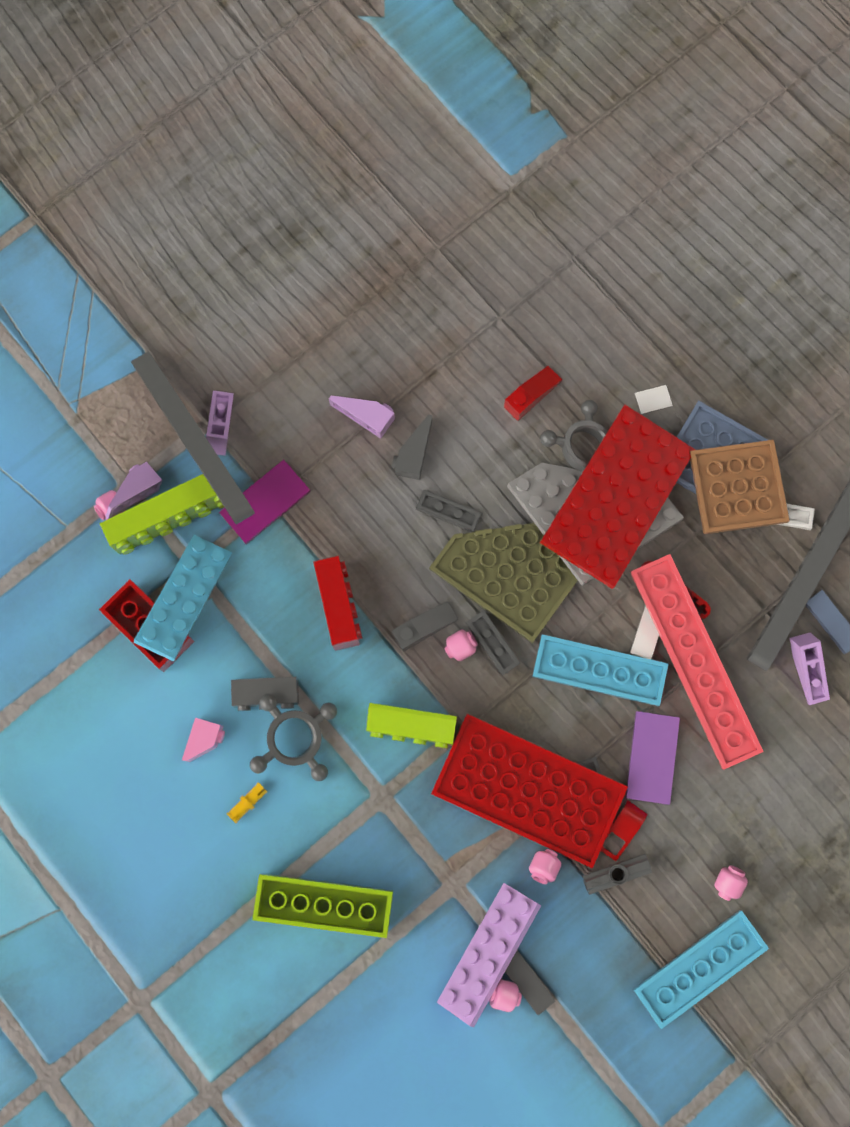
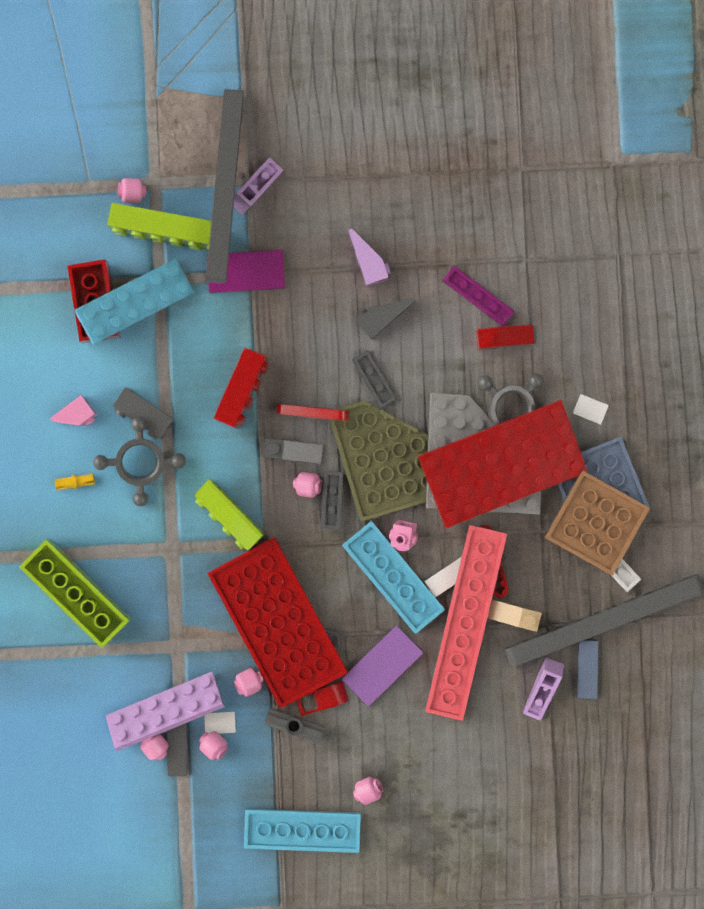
camera: 35 degrees right, 10 degrees up
lavender slope [106,462,162,519] -> none
none -> bright pink head [199,731,228,760]
none -> white sticker [204,712,236,734]
none -> beam [277,404,350,421]
none -> bright pink brick [389,520,418,551]
none -> magenta tile [442,266,515,327]
none -> tan slope [487,599,542,632]

